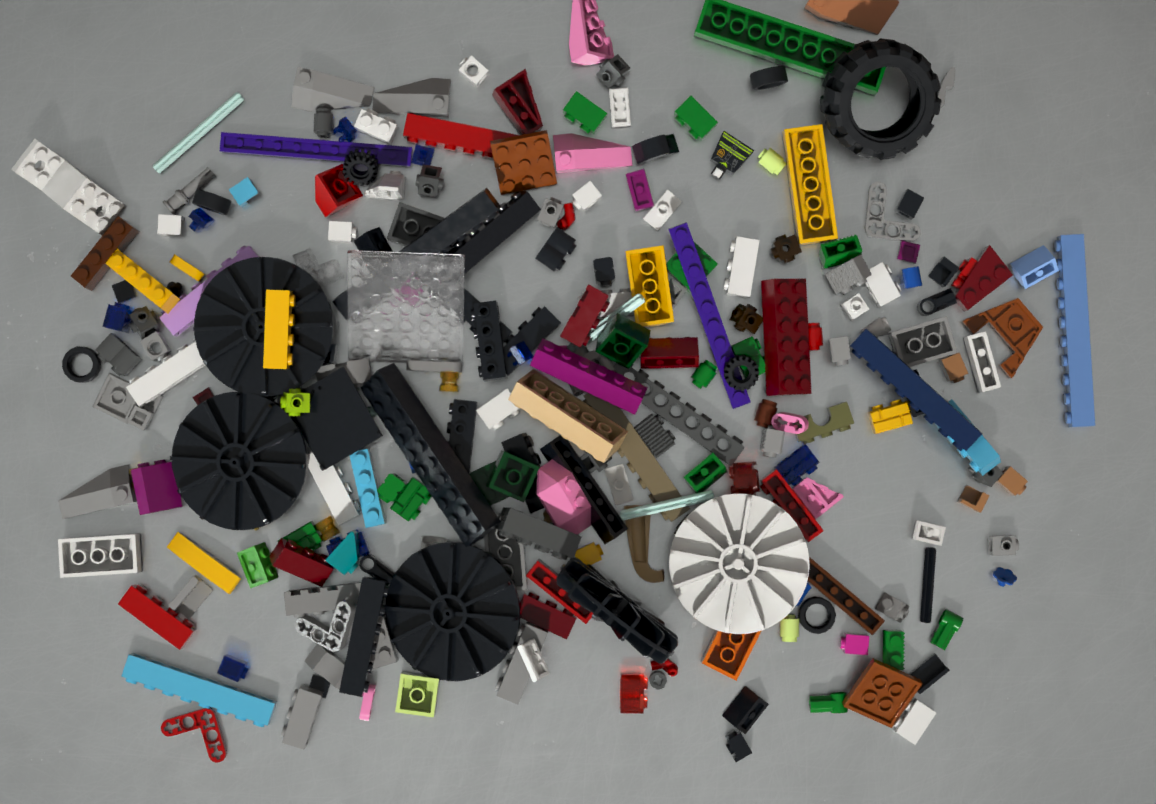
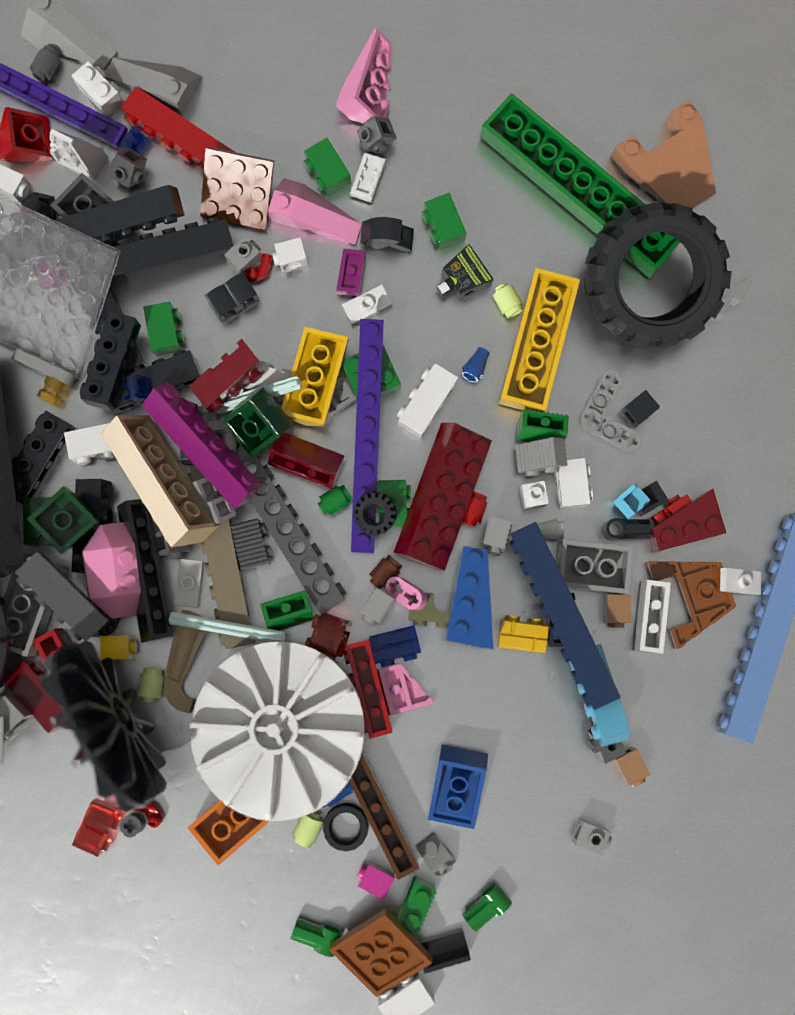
camera: 20 degrees right, 5 degrees down
clear blue tile [333,116,357,143] -> none
black tyre [342,149,379,186] -> none
white brick [459,56,489,88] -> none
dark red wedge [492,69,543,135] -> none
black brick [593,257,615,288] -> none
black panel [722,686,769,734] -> none
black brick [725,730,752,762] -> none
dark brown brick [729,304,763,335] -> none
black tyre [750,66,788,90] -> none
dark brown brick [771,234,802,263] -> none
magenta tile [897,240,920,264] -> none
blue piece [899,266,922,289] -> none
white slope [912,520,946,546] -> none
black axle [920,547,936,623] -> none
medium nougat panel [957,485,989,513] -> none
blue plant [993,567,1017,587] -> none
light blue brick [1010,245,1059,289] -> none
none -> yellowish green brick [137,667,164,702]
none -> green brick [143,301,184,356]
none -> light grey slope [191,477,237,524]
none -> blue slope [428,745,488,829]
none -> blue wedge [445,546,494,650]
none -> blue cone [462,347,490,383]
none -> medium azure panel [613,483,650,519]
none -> white plate [720,568,761,595]

